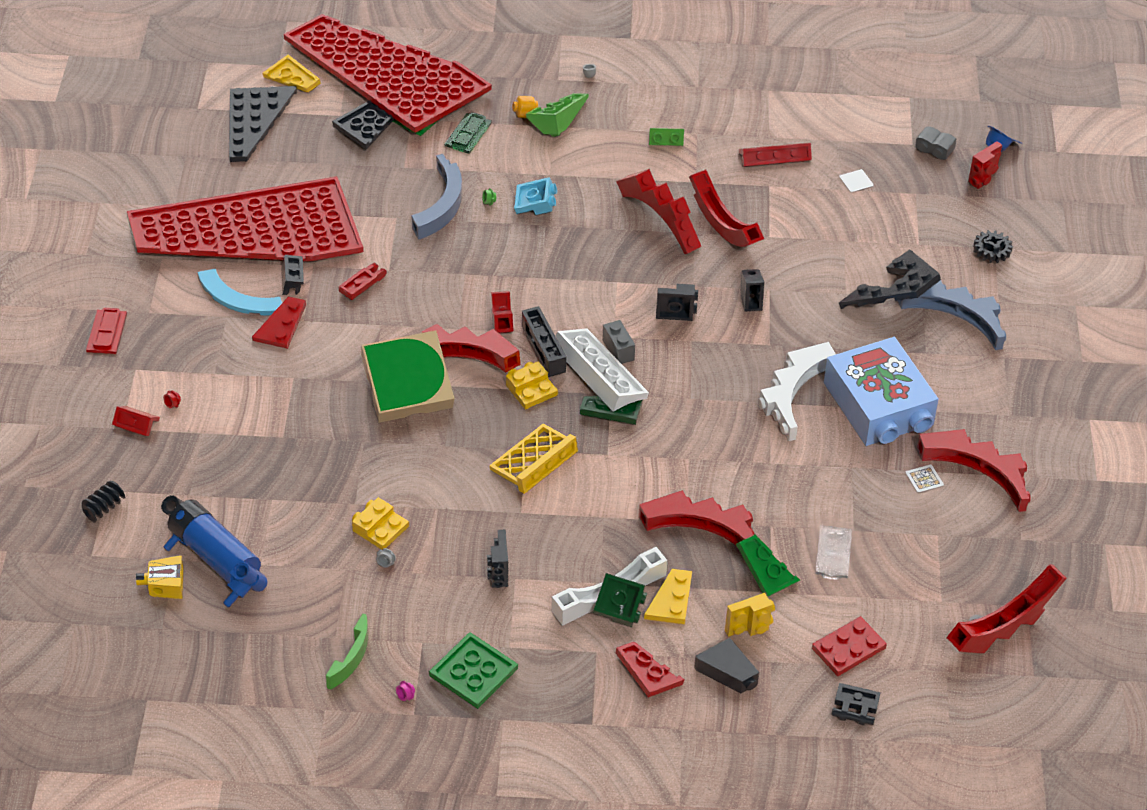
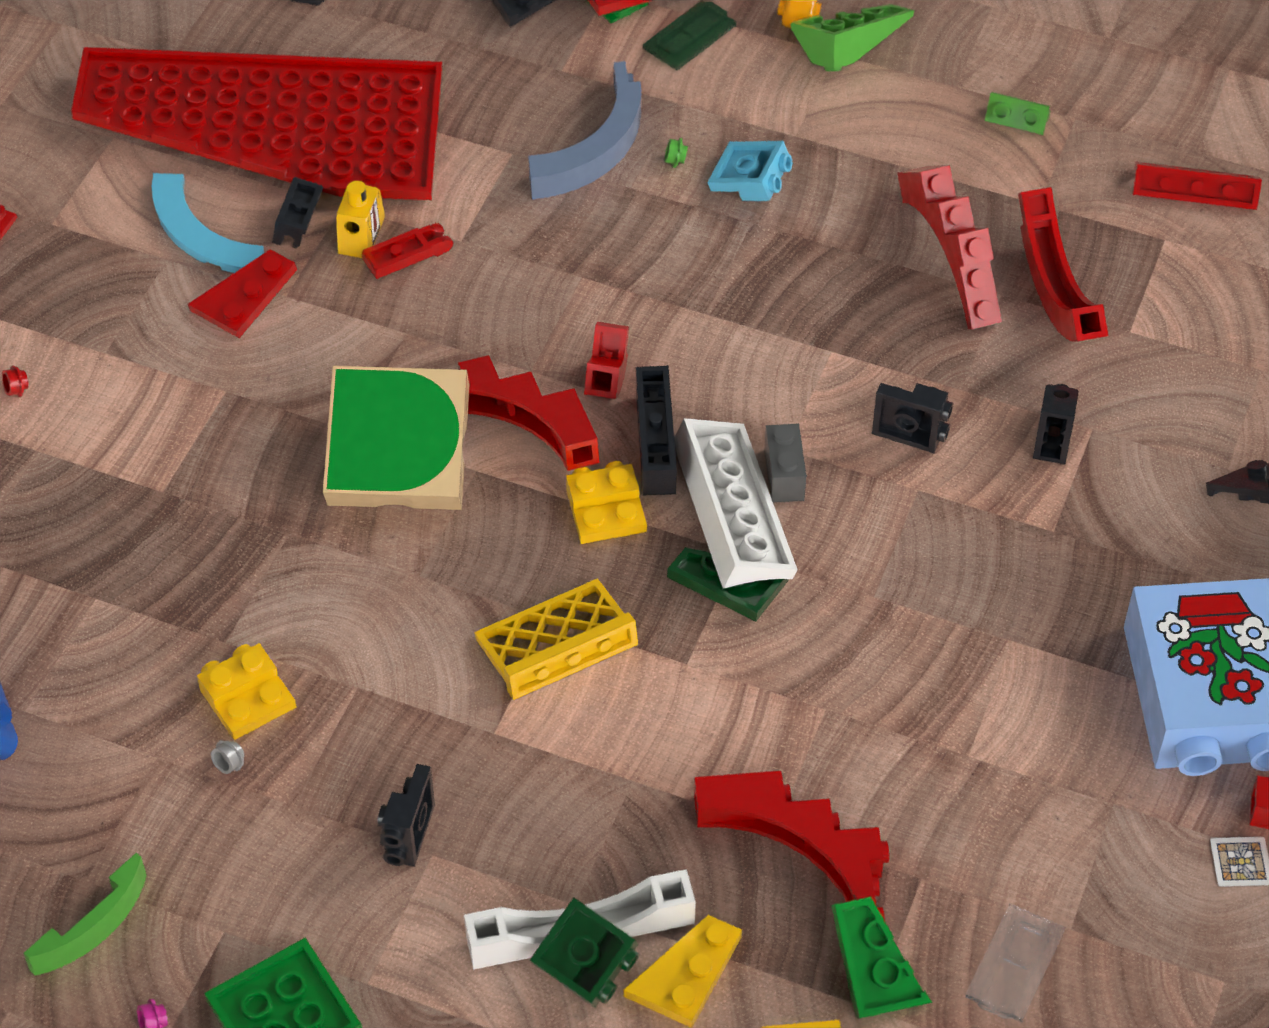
camera: 20 degrees right, 5 degrees up
white arch [758,342,836,441] -> none
none -> yellow torso [336,181,385,258]

